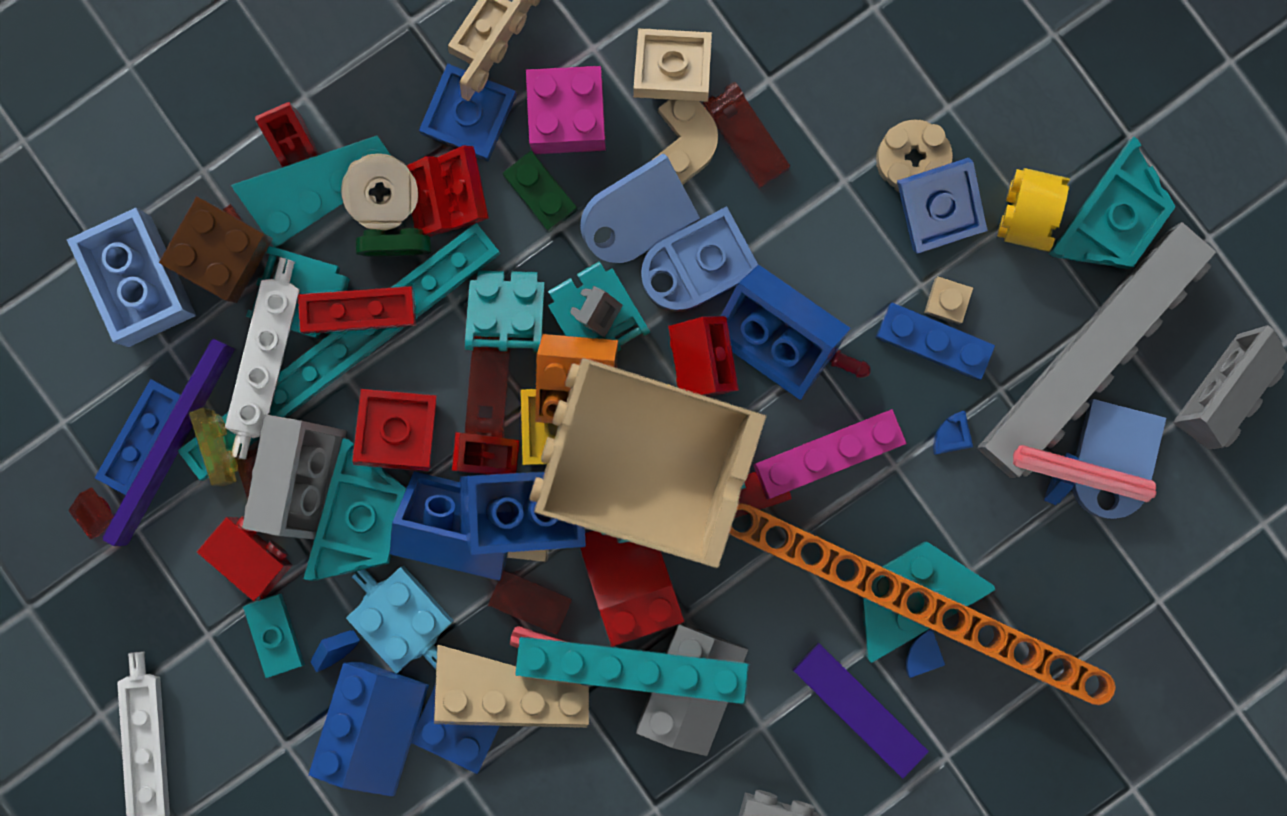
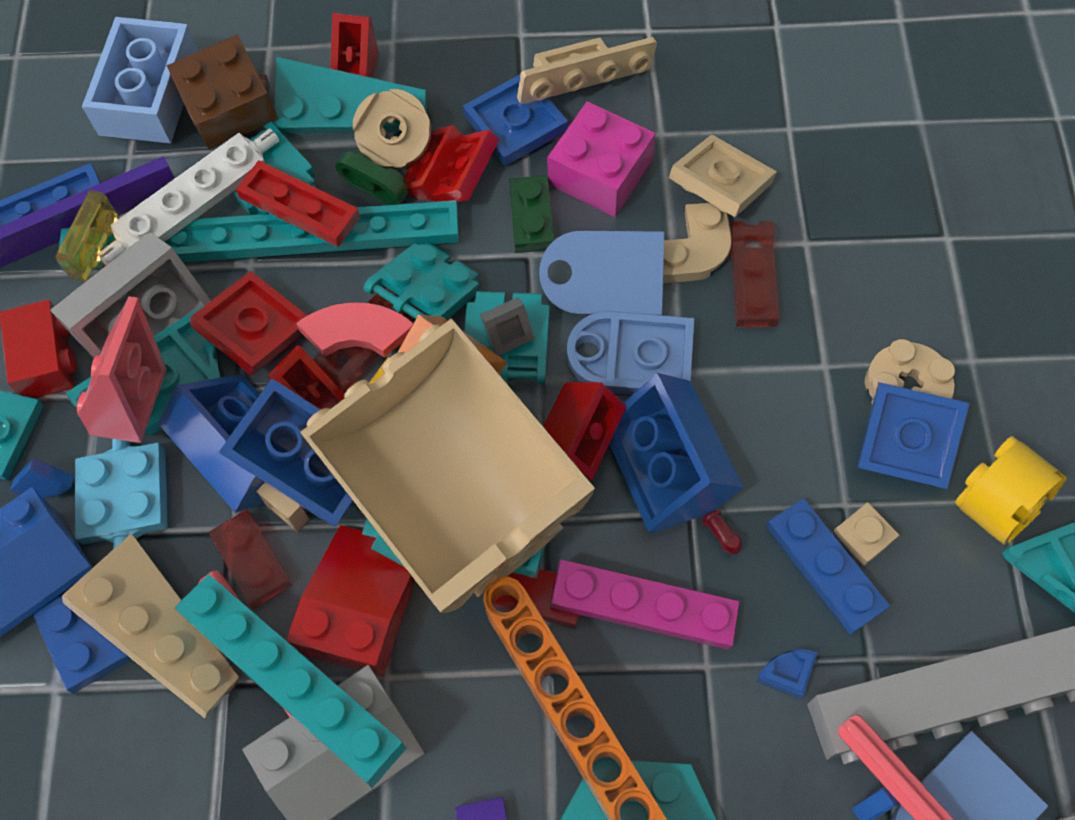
camera: 35 degrees right, 20 degrees down
none -> coral slope [77,296,167,443]
none -> coral tile [296,302,413,358]

